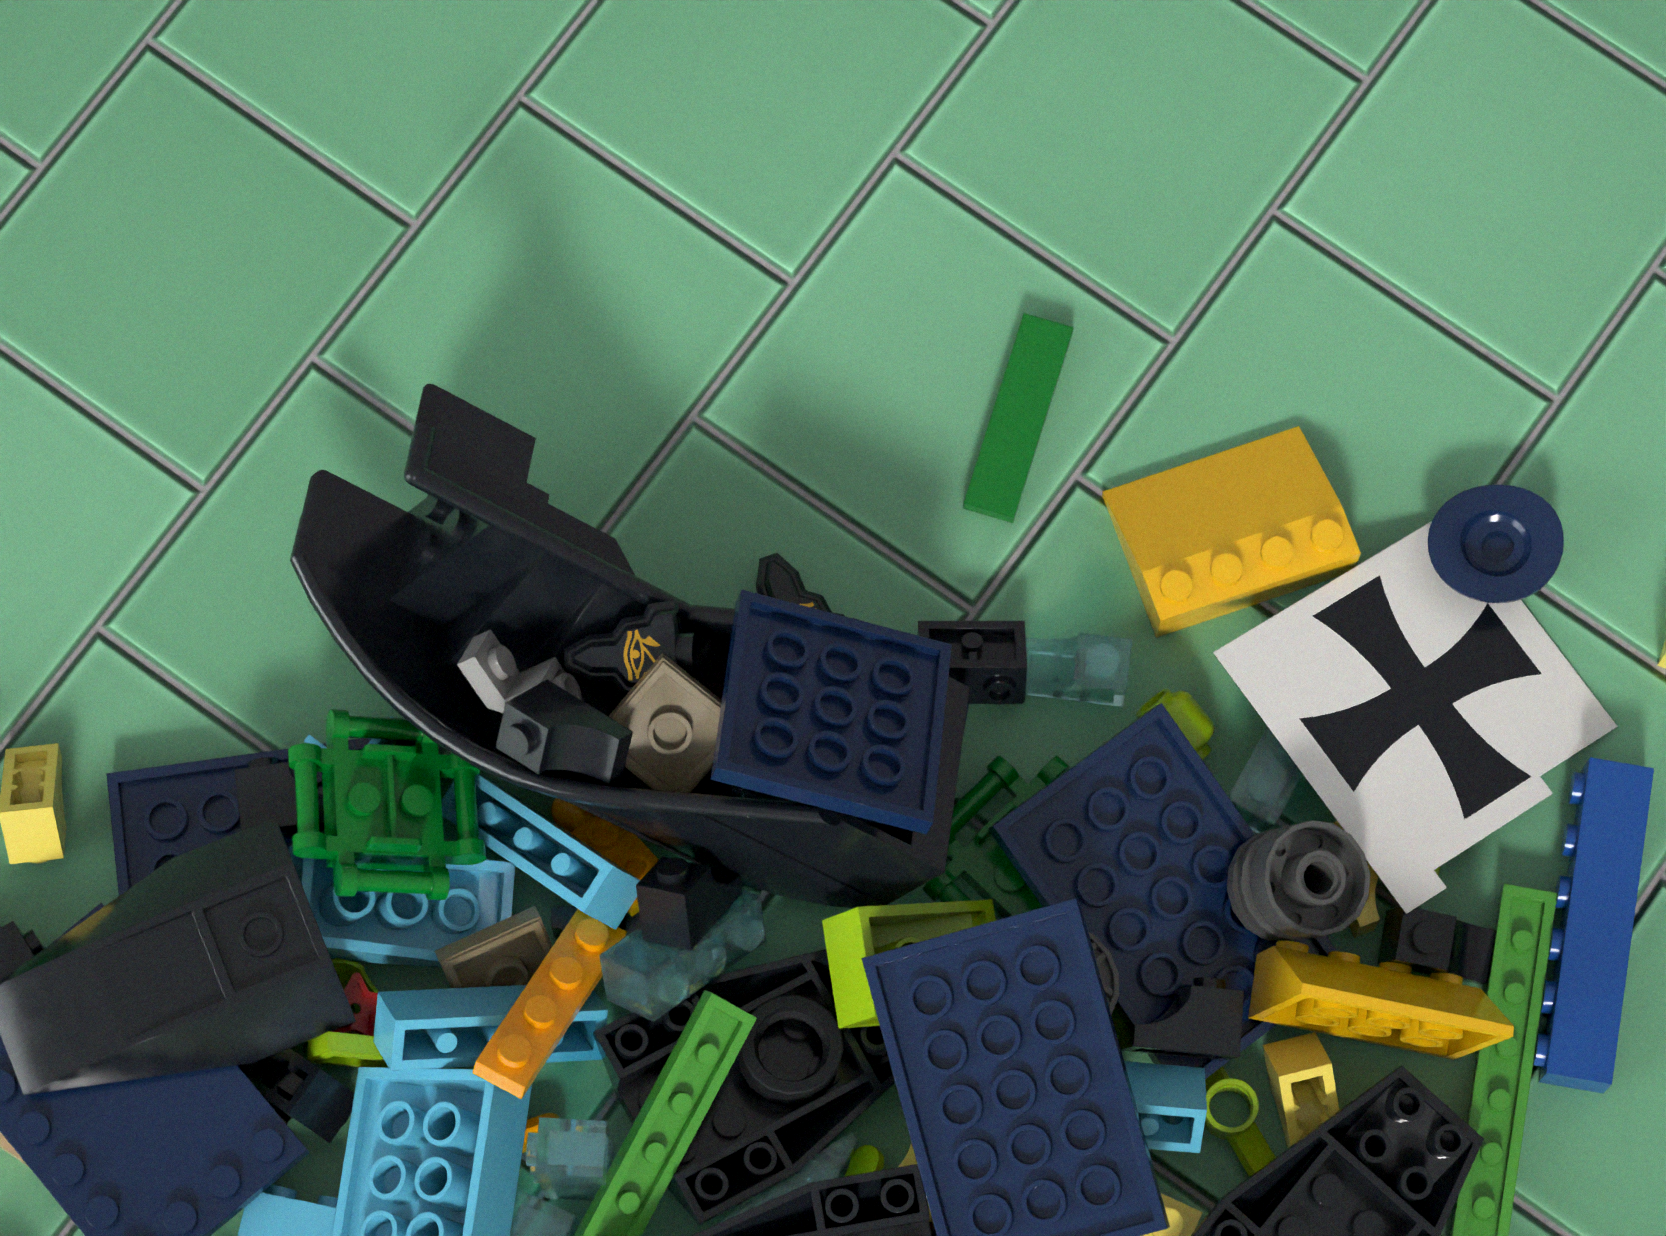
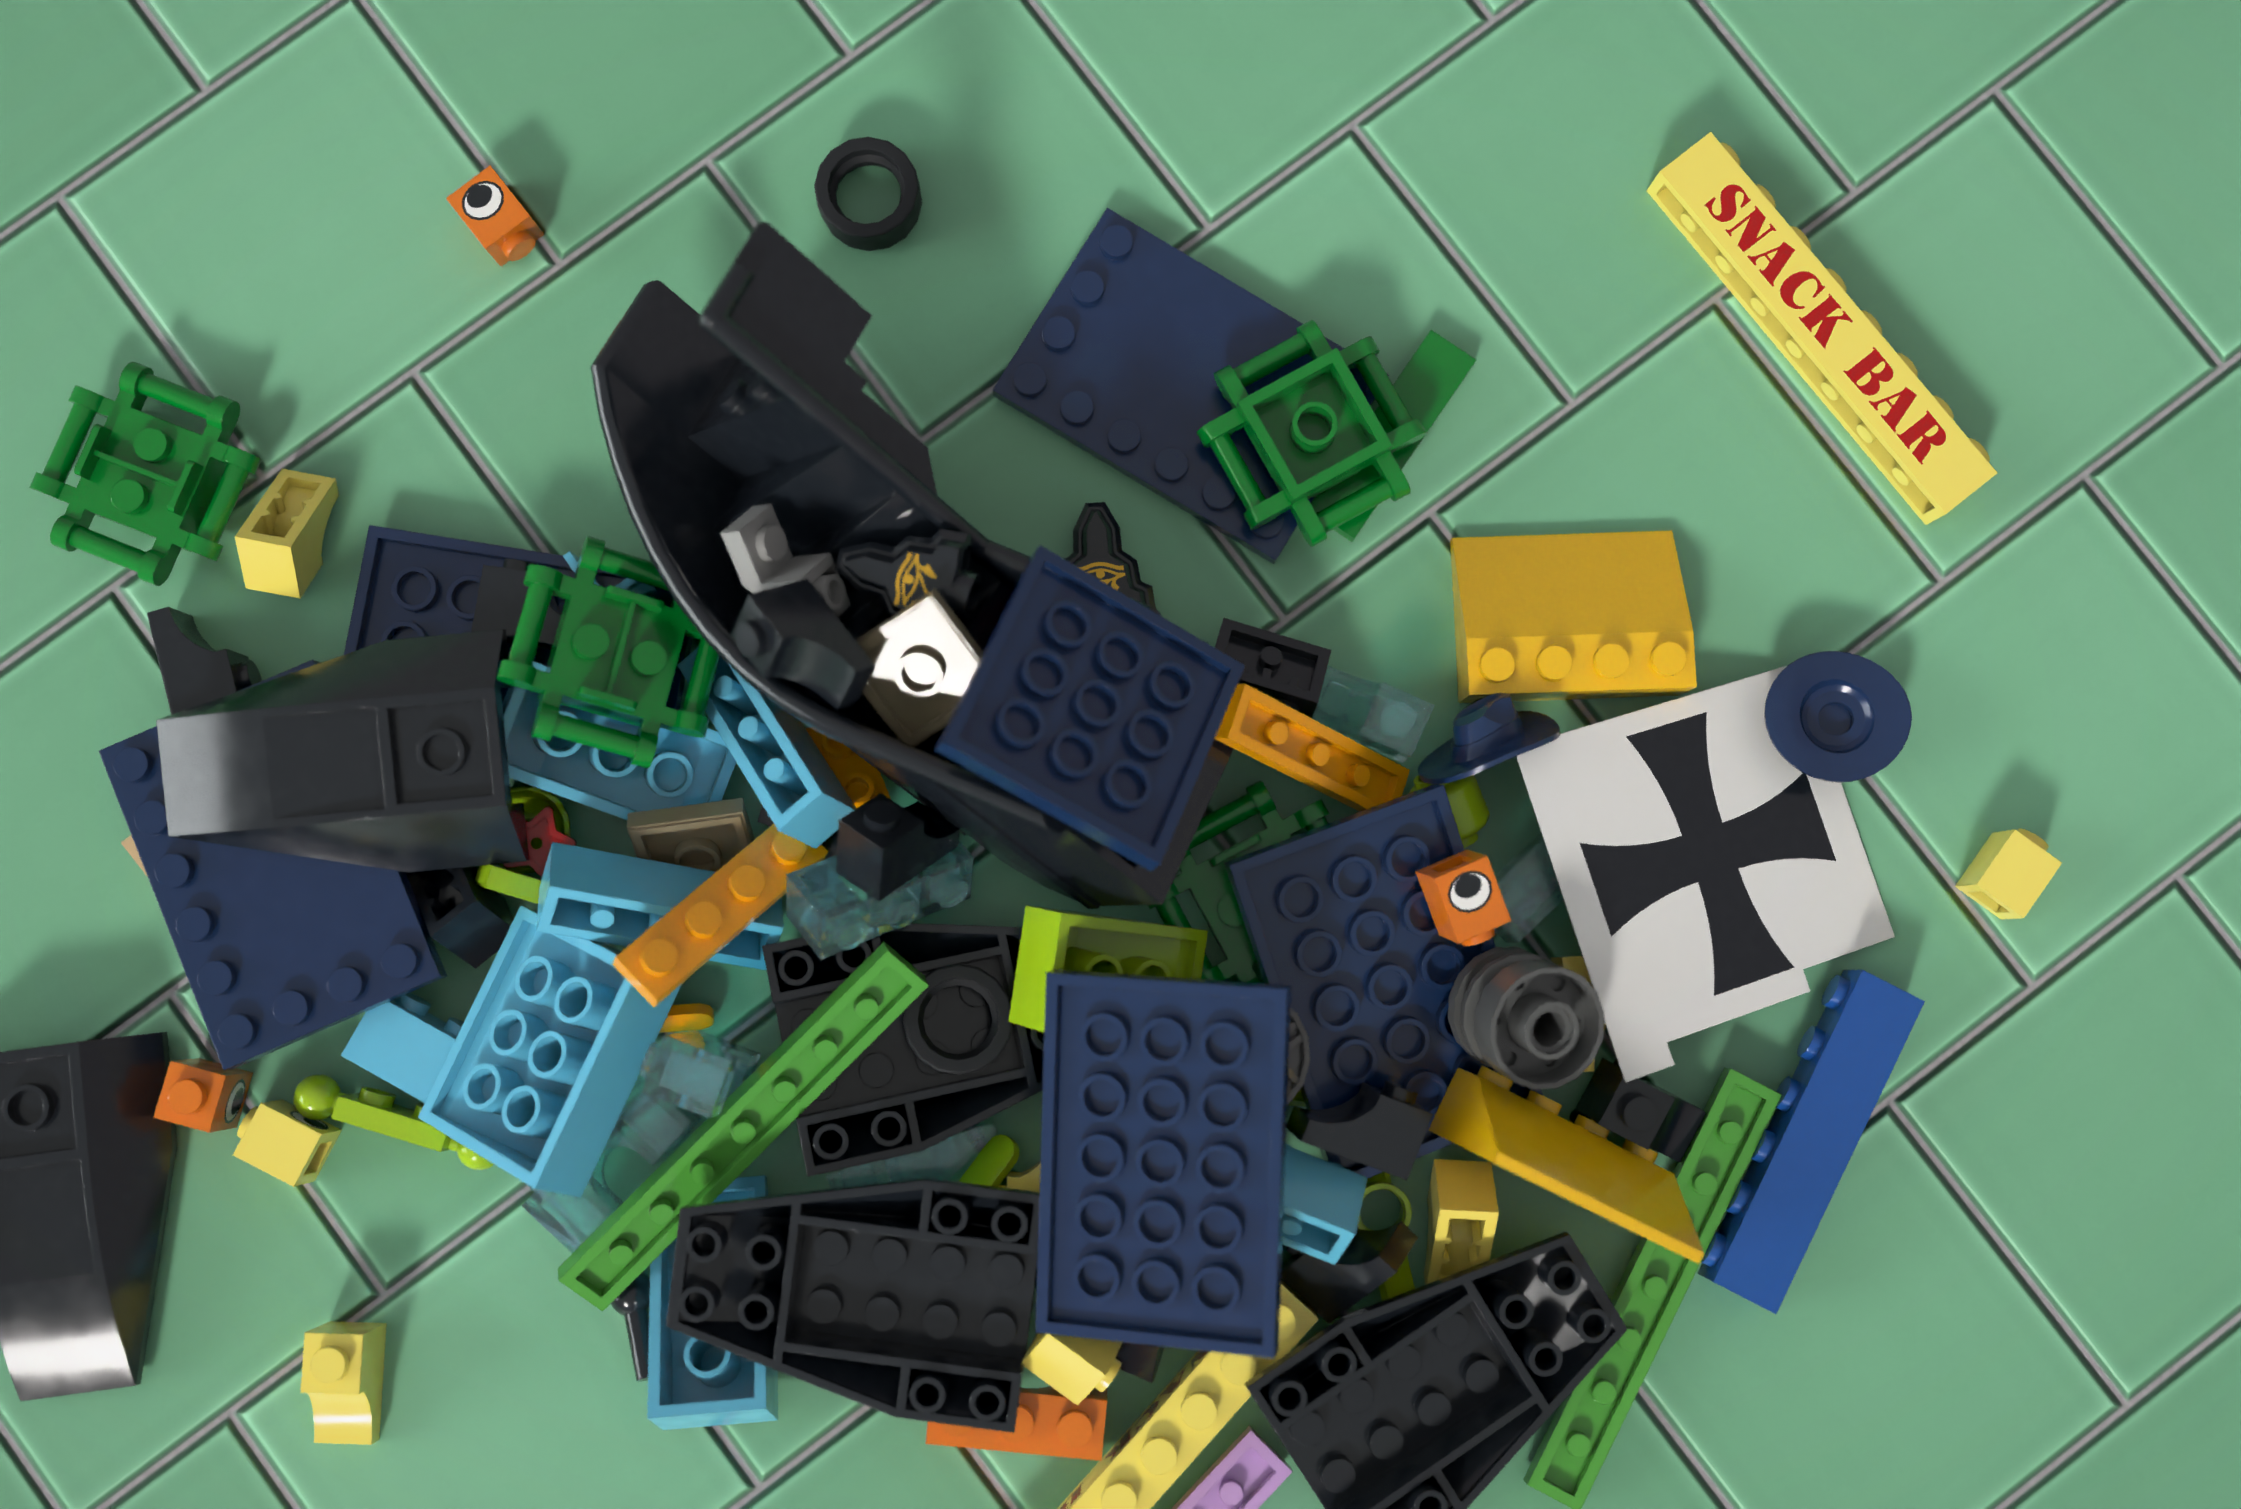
camera: 15 degrees right, 10 degrees up
none -> orange brick [446,165,544,267]
none -> black tyre [814,137,922,251]
none -> dark blue plate [992,208,1389,564]
none -> green brick [1196,320,1427,547]
none -> light orange plate [1214,684,1410,812]
none -> black arch [1281,1221,1418,1324]
none -> orange brick [1415,849,1511,946]
none -> dark blue hat [1418,693,1560,784]
none -> light yellow brick [1647,132,1997,525]

